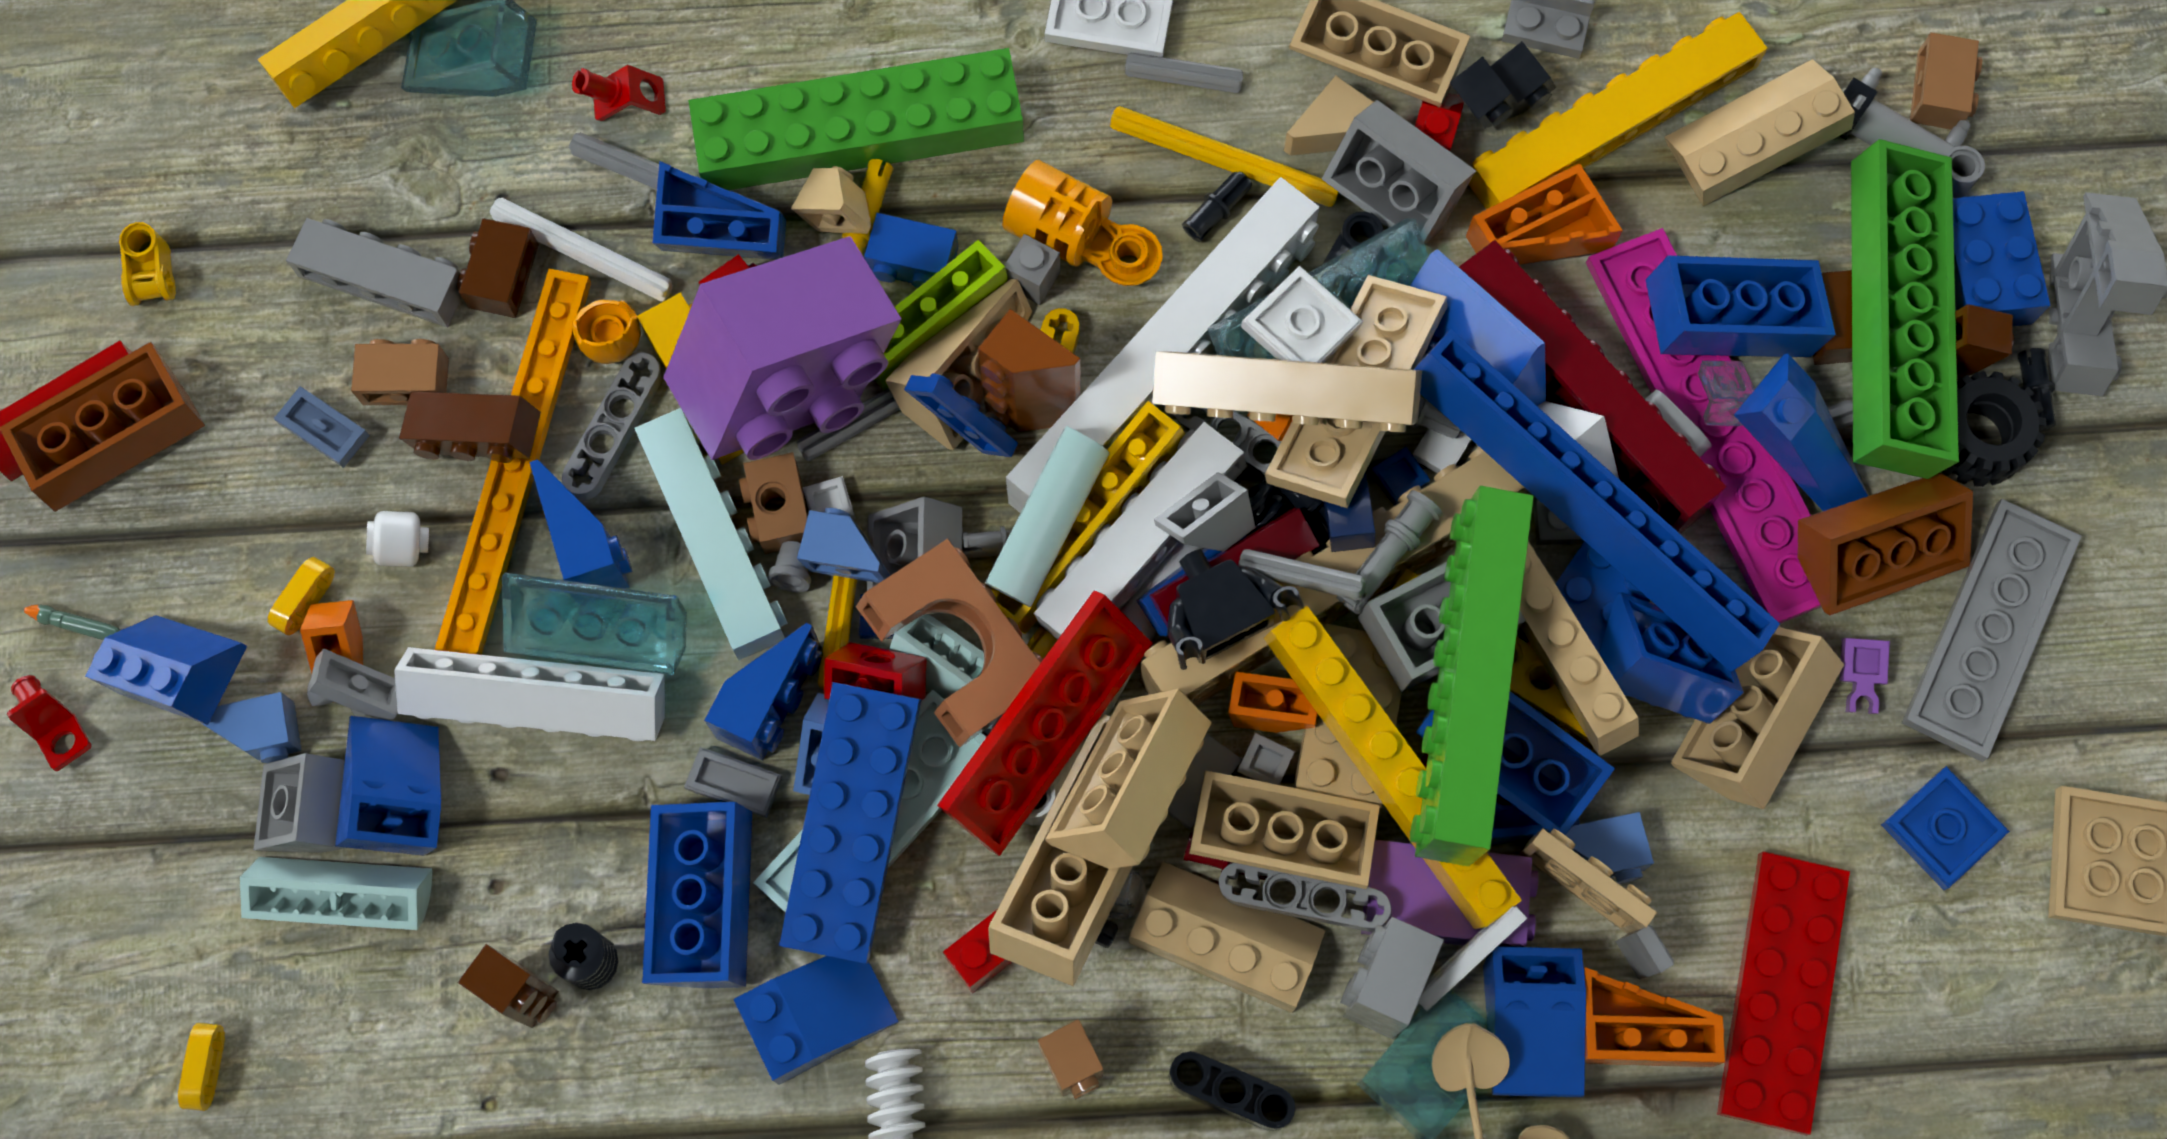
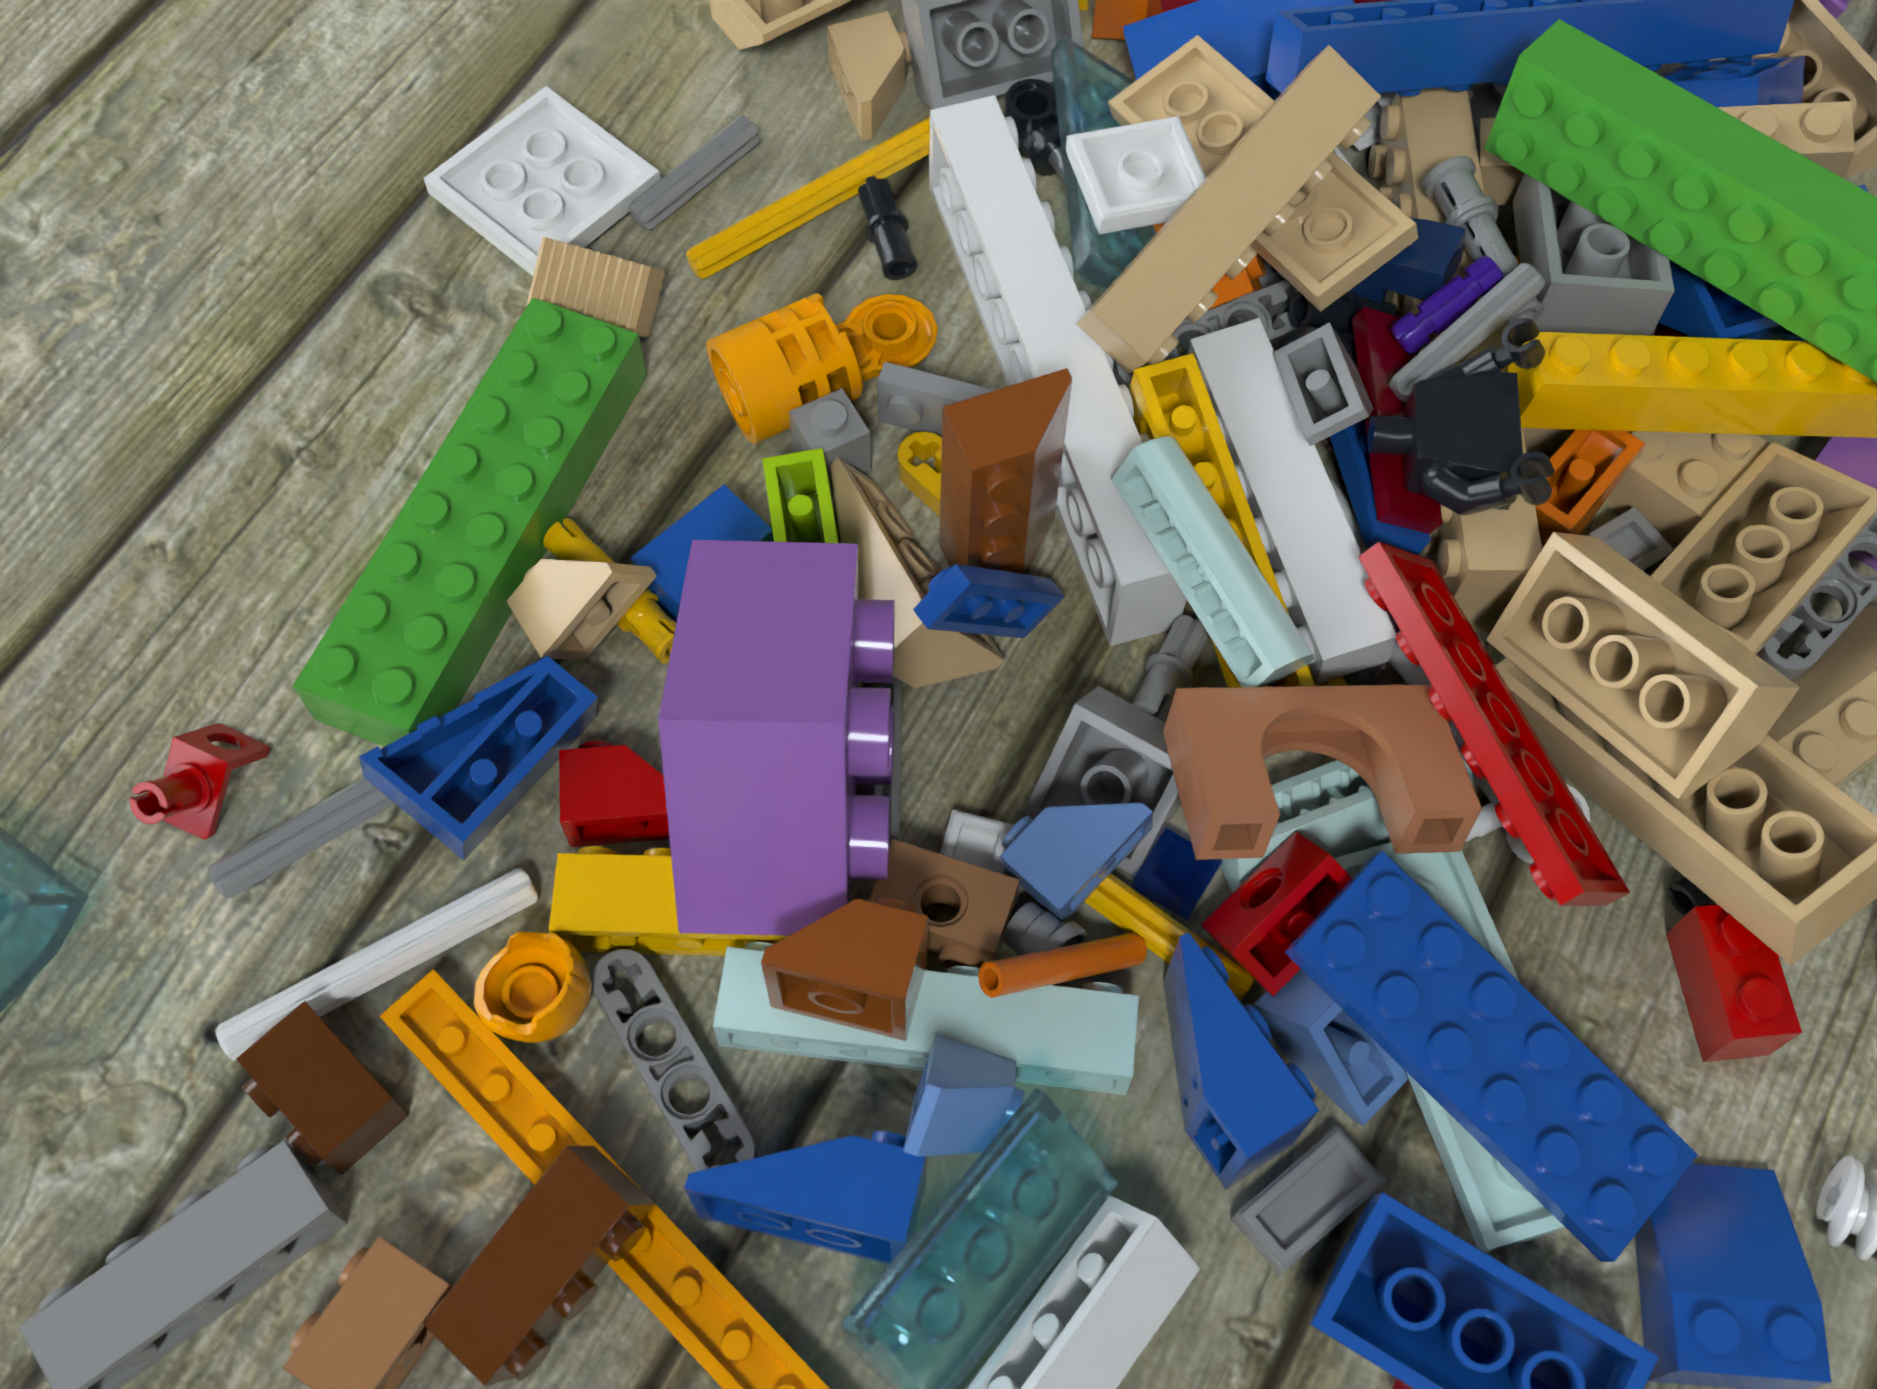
camera: 60 degrees left, 10 degrees down
none -> tan brick [526,236,665,338]
none -> dark orange slope [761,897,928,1041]
none -> light grey bracket [877,361,995,437]
none -> medium blue slope [903,1034,1025,1157]
none -> orange piece [978,933,1147,998]
none -> dark purple axle [1391,256,1504,354]

